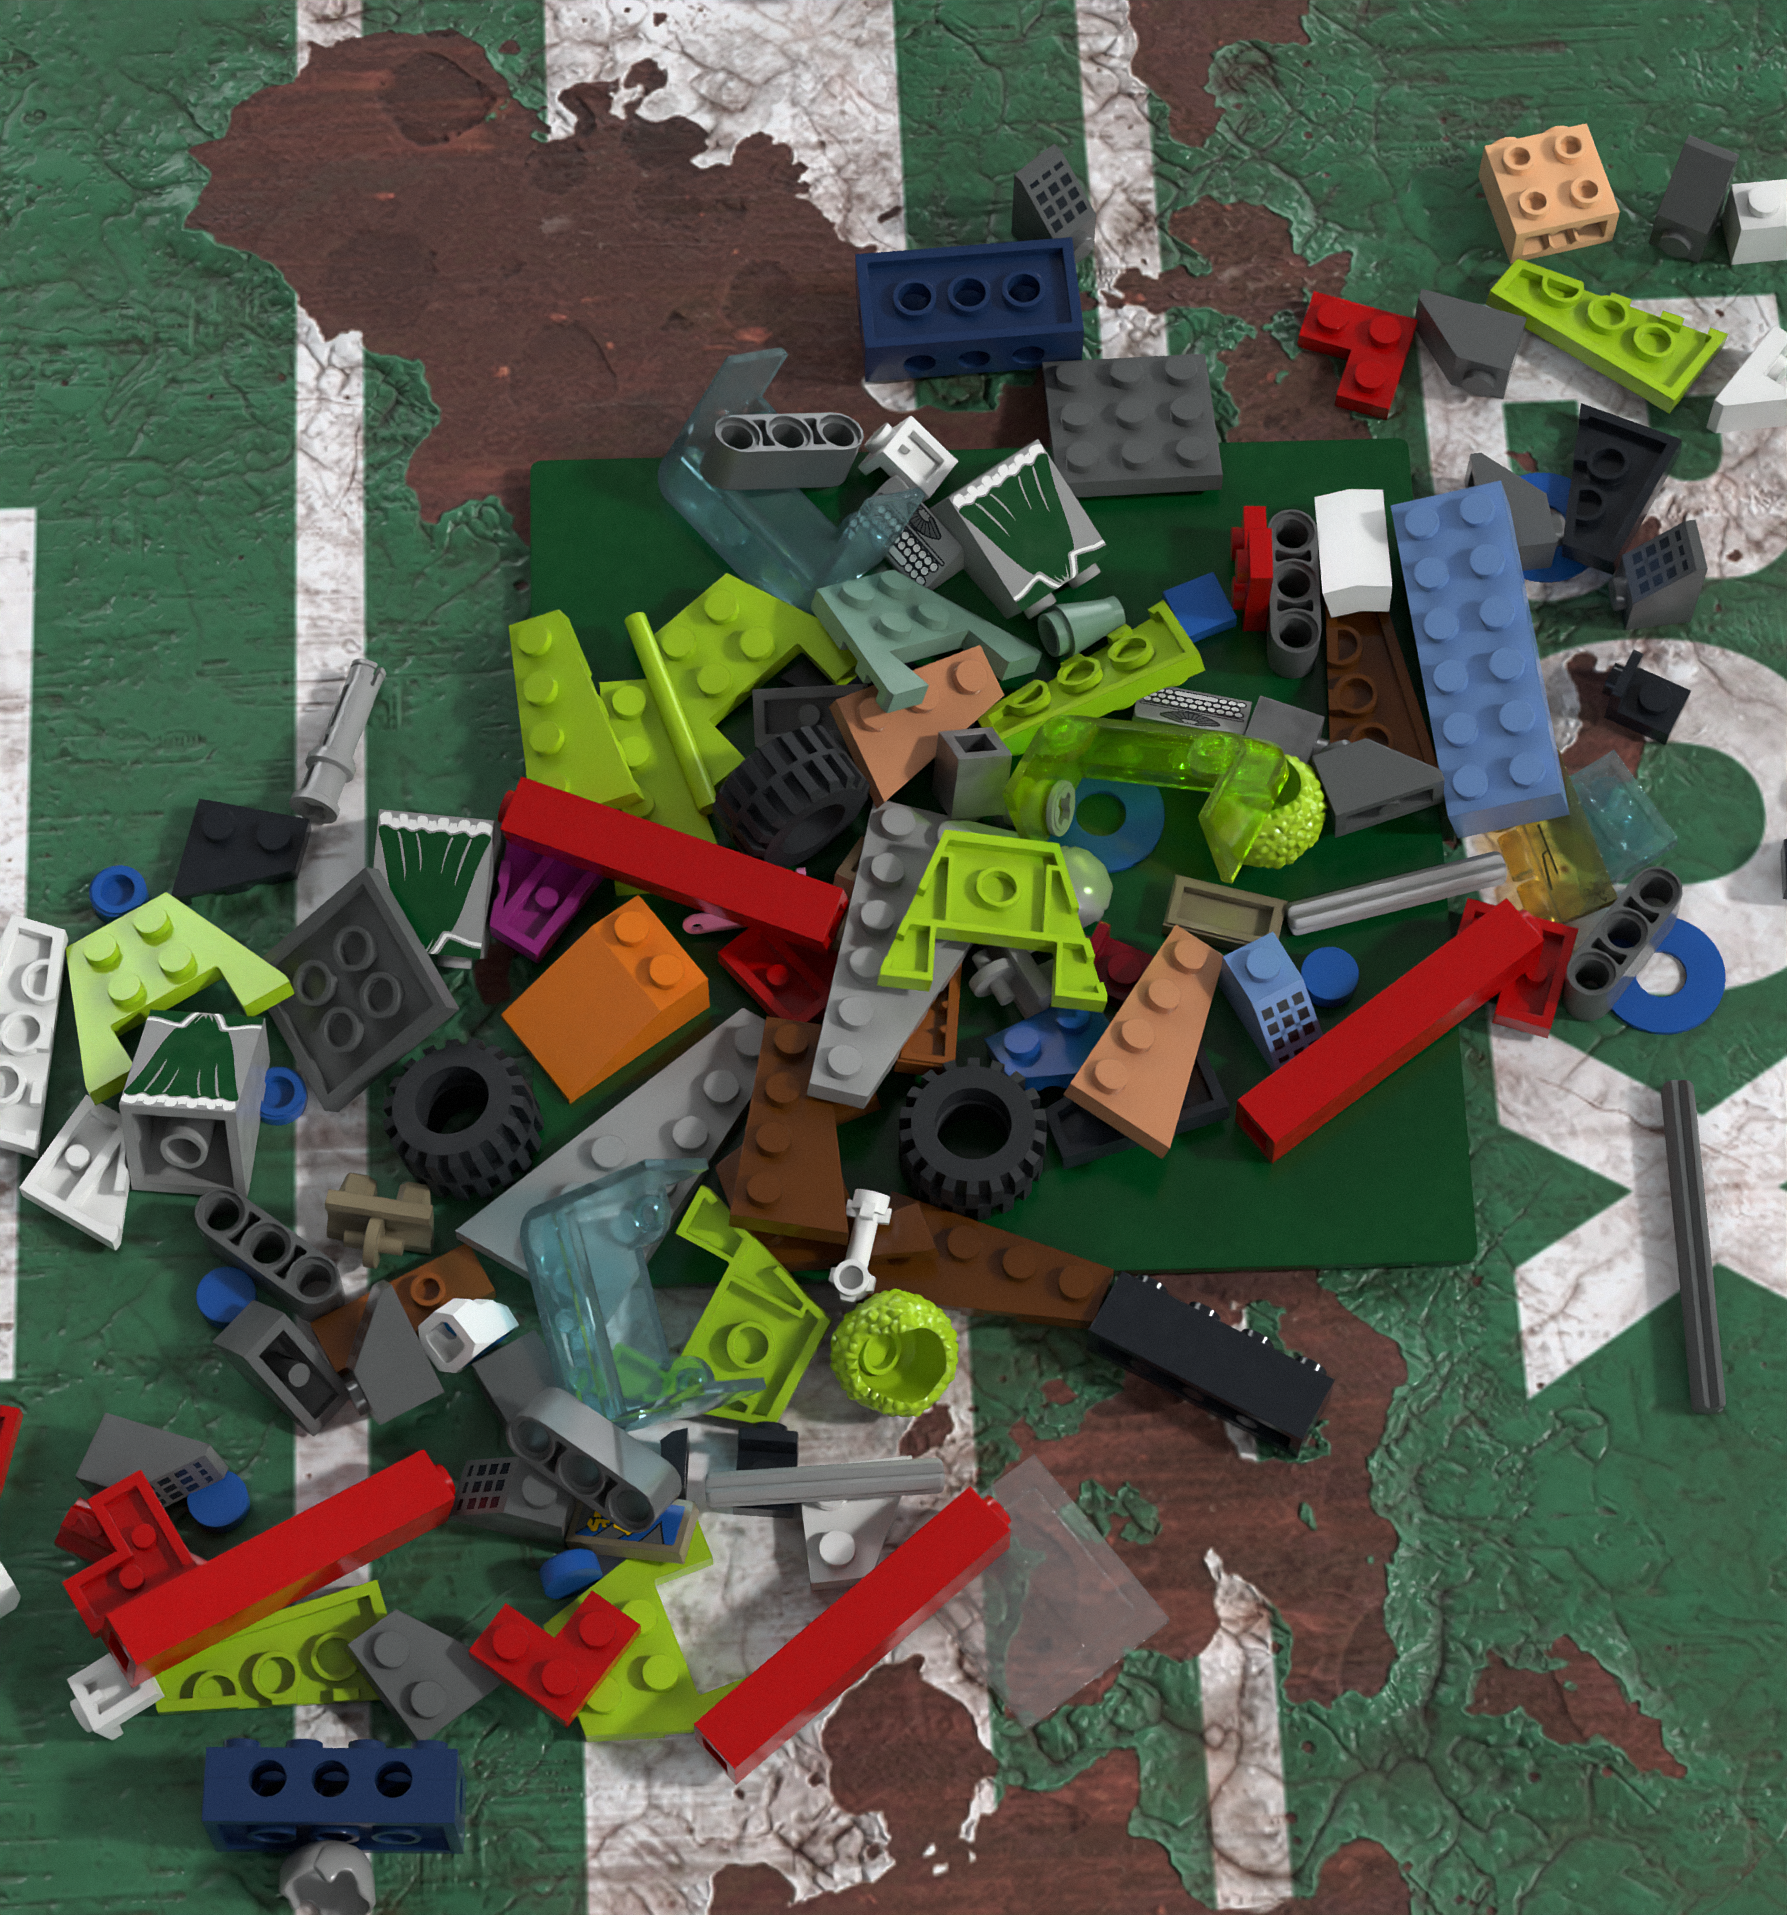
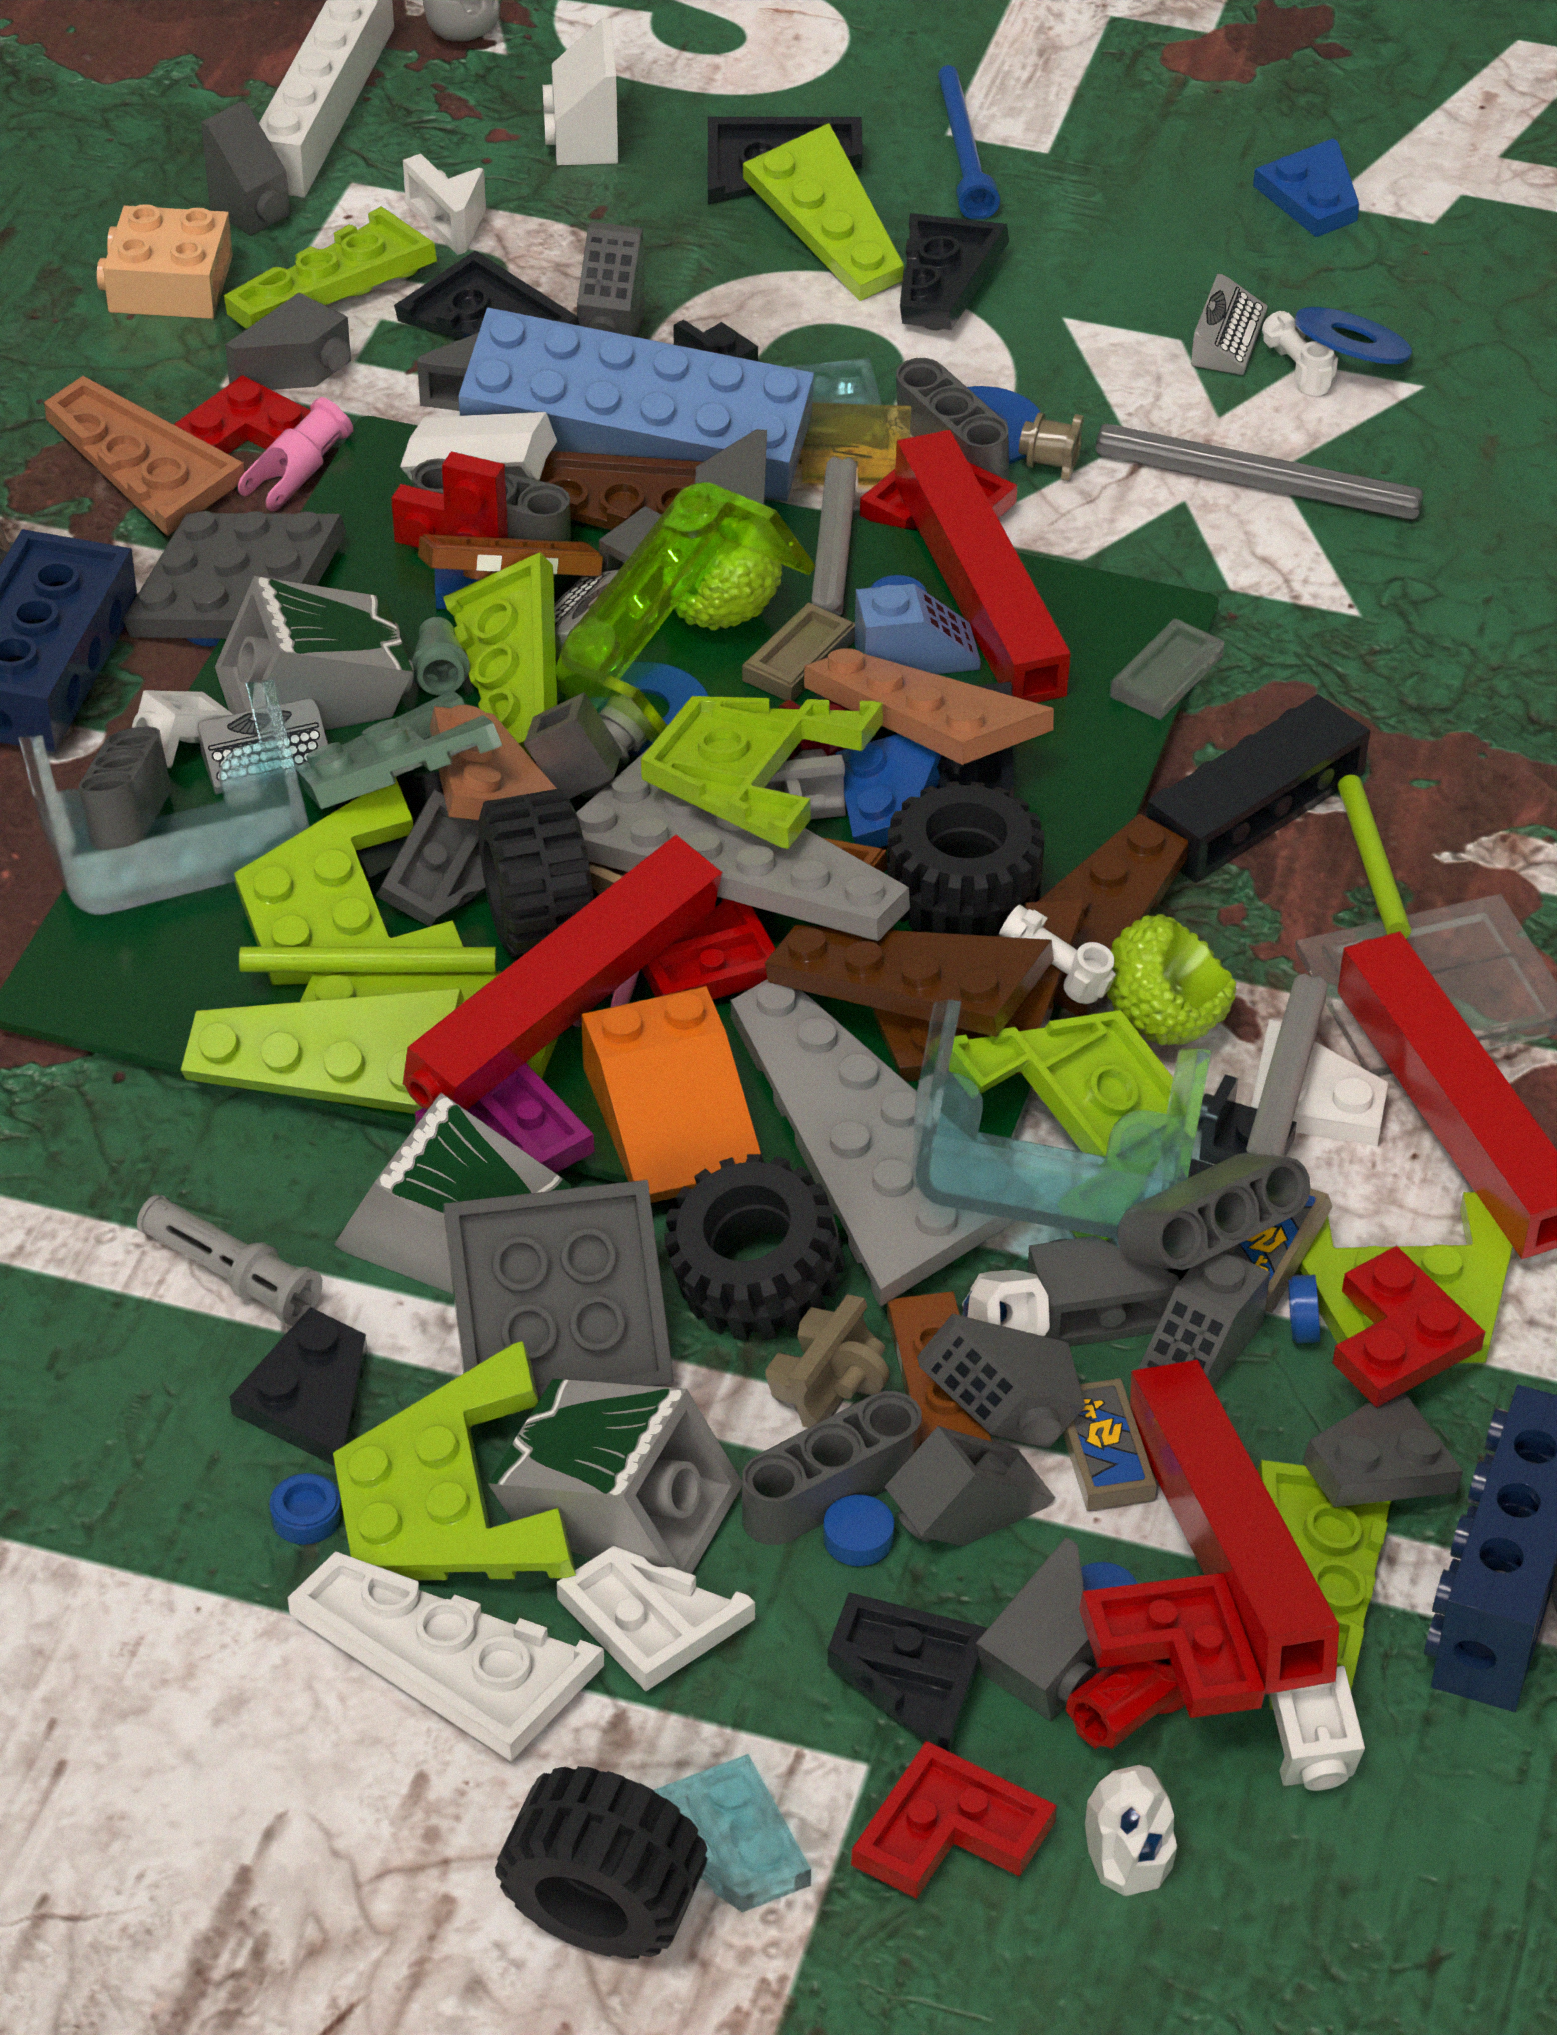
camera: 70 degrees left, 20 degrees down
none -> nougat wing [44,376,245,536]
none -> bright pink piece [238,397,354,512]
none -> dark orange plate [418,534,603,581]
none -> black wing [827,1592,988,1752]
none -> dark tan brick [1018,412,1084,481]
none -> tile [1062,1378,1156,1511]
none -> clear tile [1110,618,1224,720]
none -> lime bar [1338,775,1411,939]

